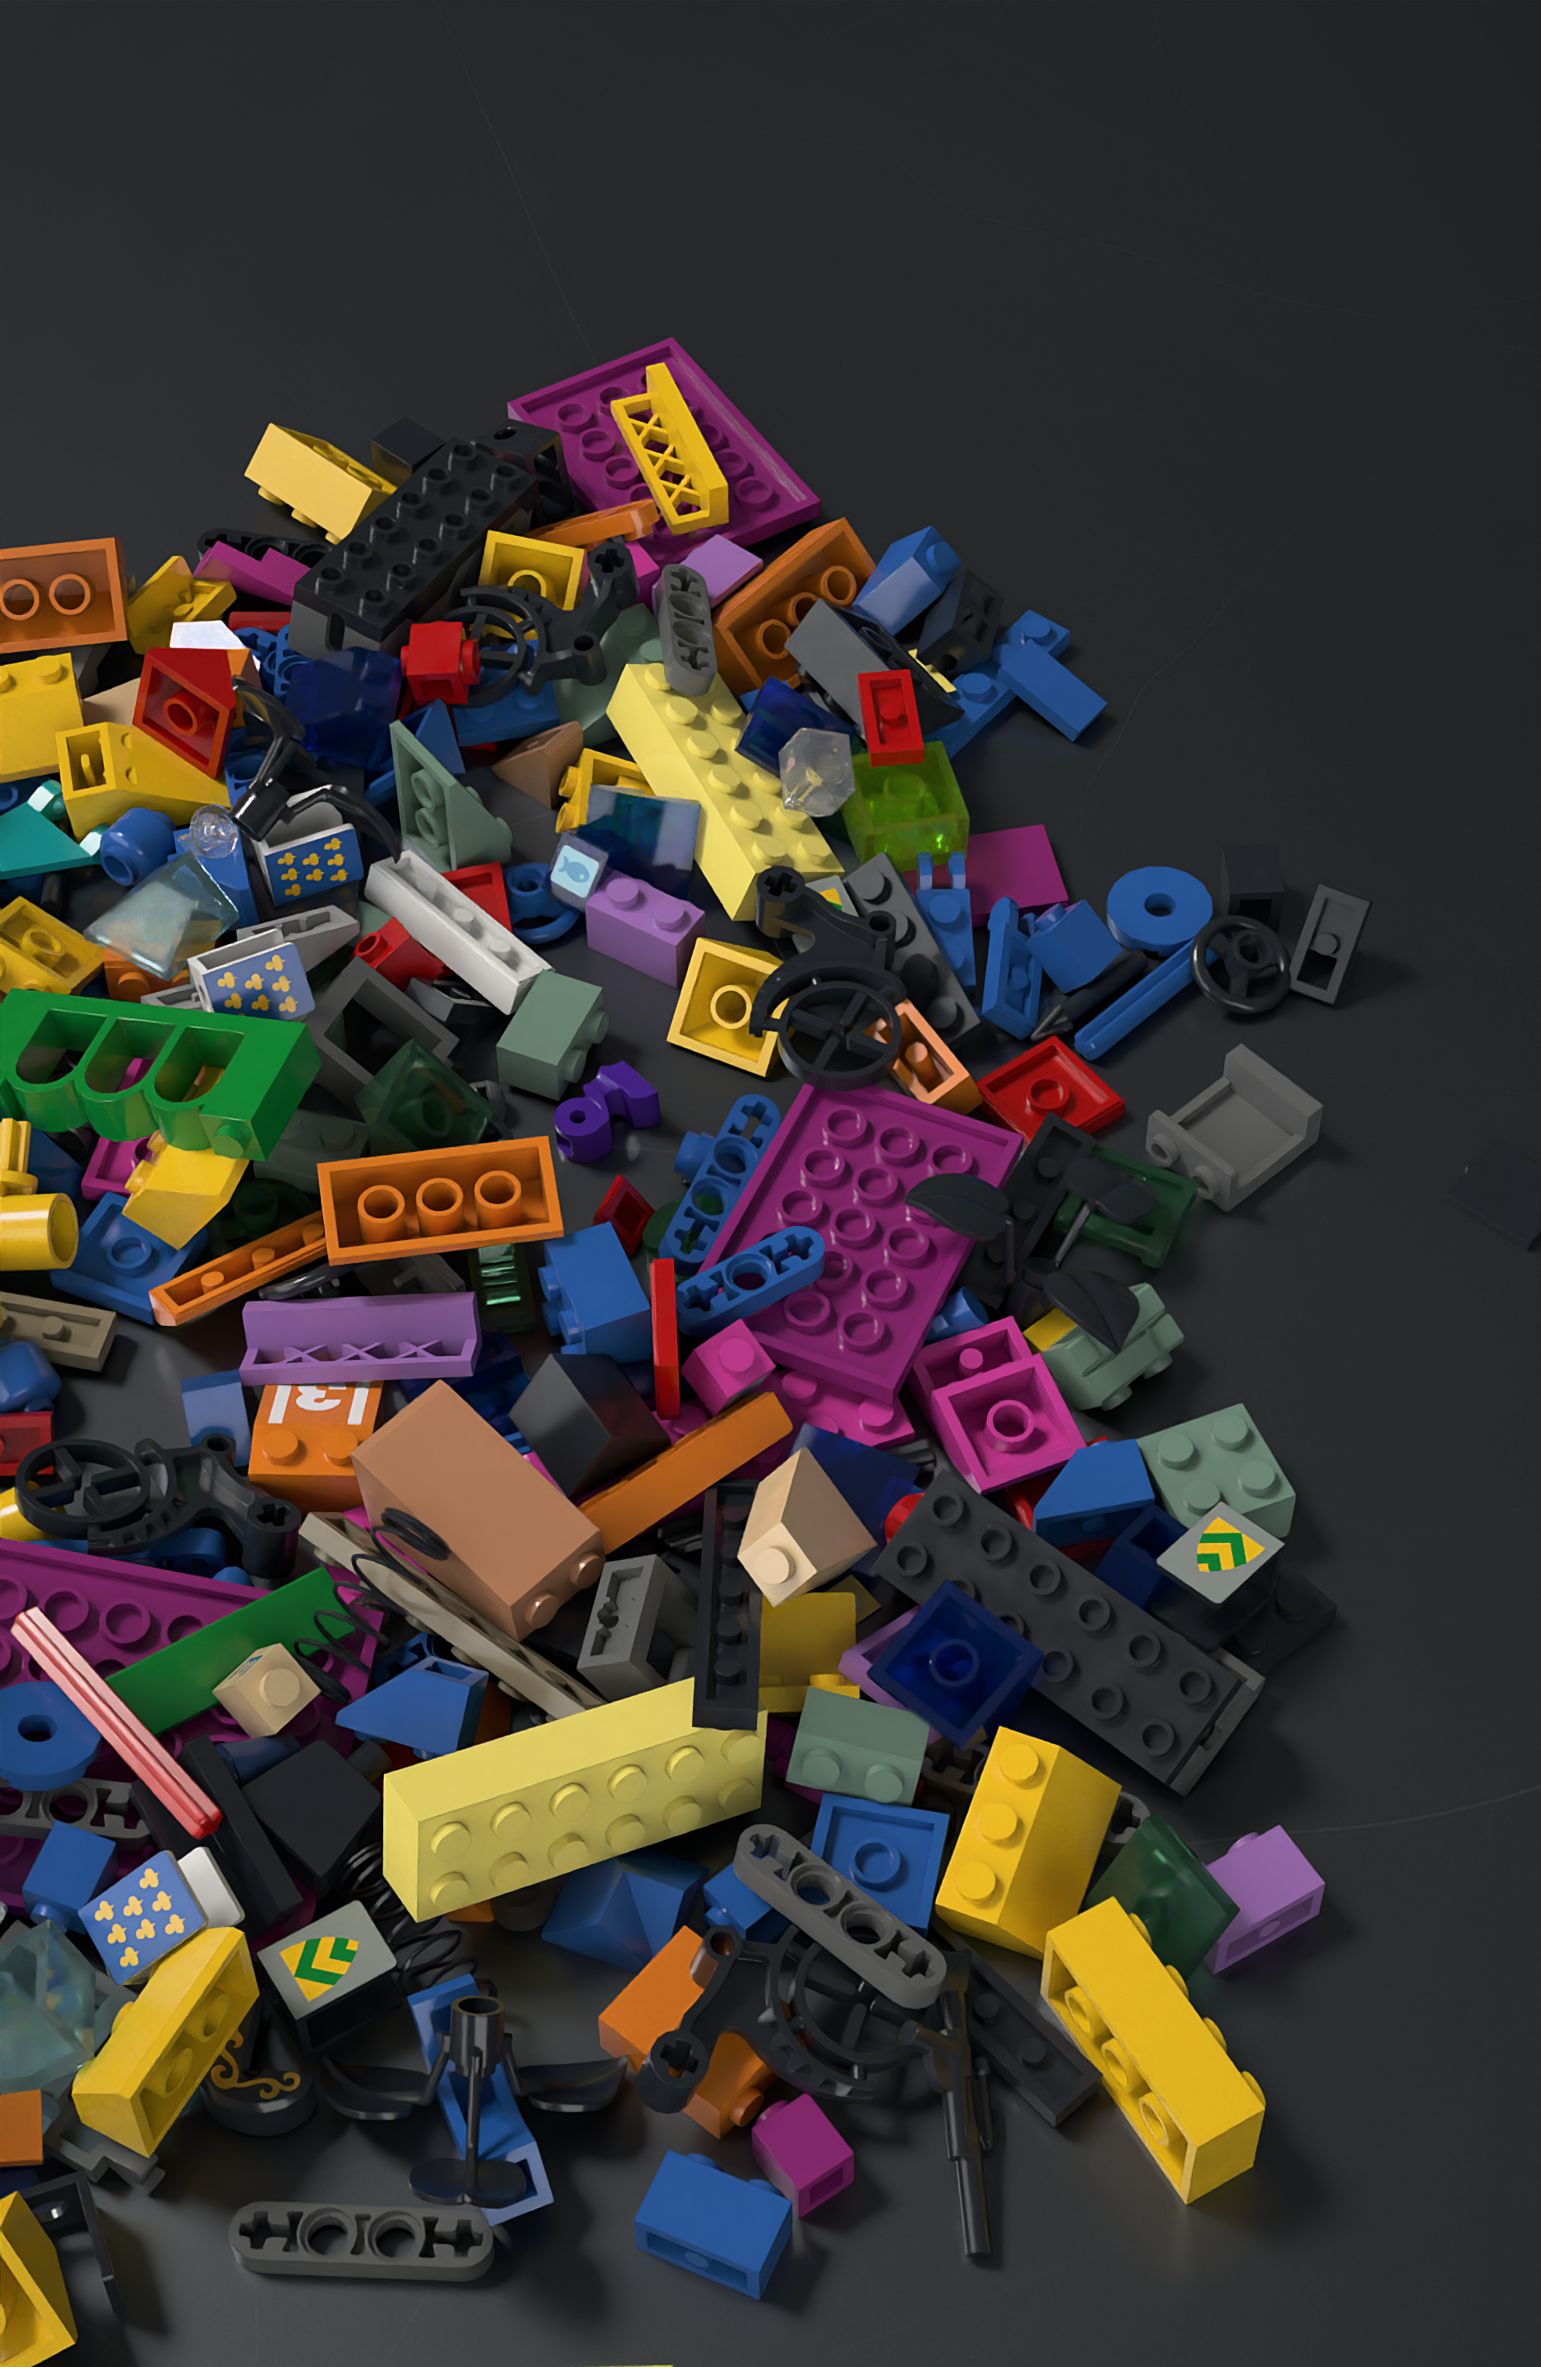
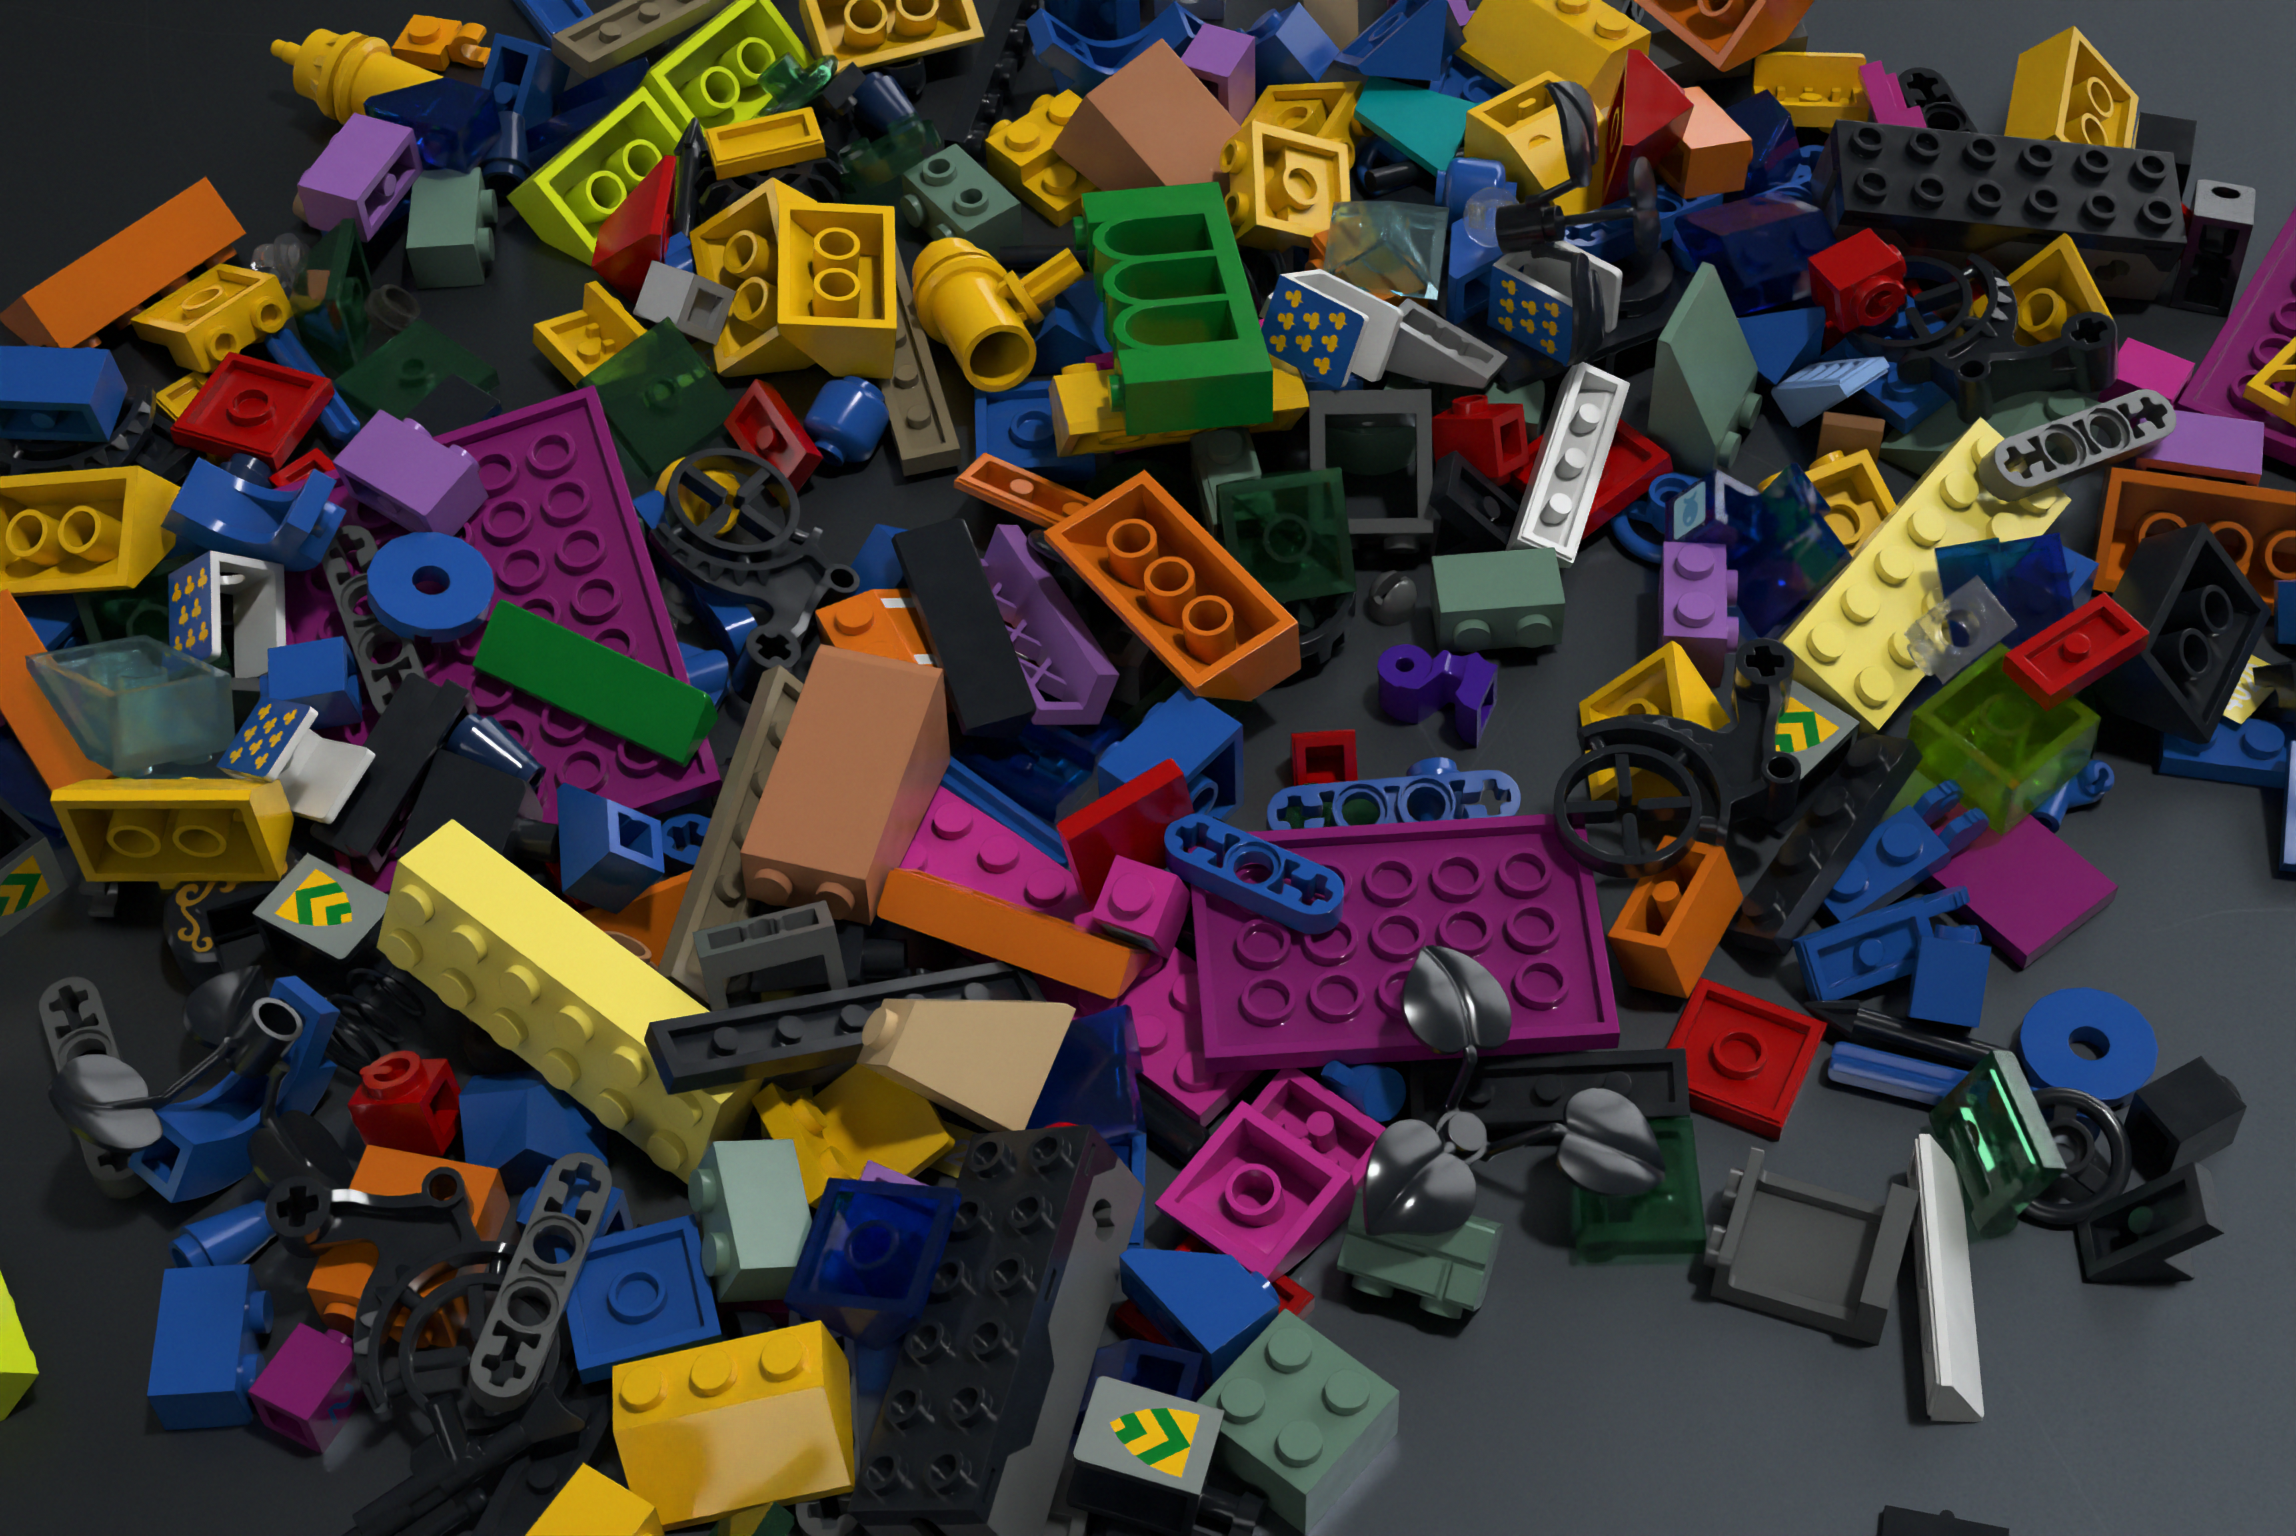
camera: 65 degrees right, 0 degrees up
axle [11,1607,223,1840] -> none
tan brick [211,1643,321,1739] -> none
black piece [289,1507,451,1706] -> none
black slope [508,1353,672,1503] -> none
orange plate [520,499,660,552] -> none
none -> blue cone [168,1198,276,1268]
none -> red brick [347,1050,462,1156]
none -> black slope [891,518,1036,739]
none -> light blue slope [1771,356,1890,428]
none -> white slope [1907,1134,1984,1422]
none -> clear green plate [1929,1050,2066,1239]

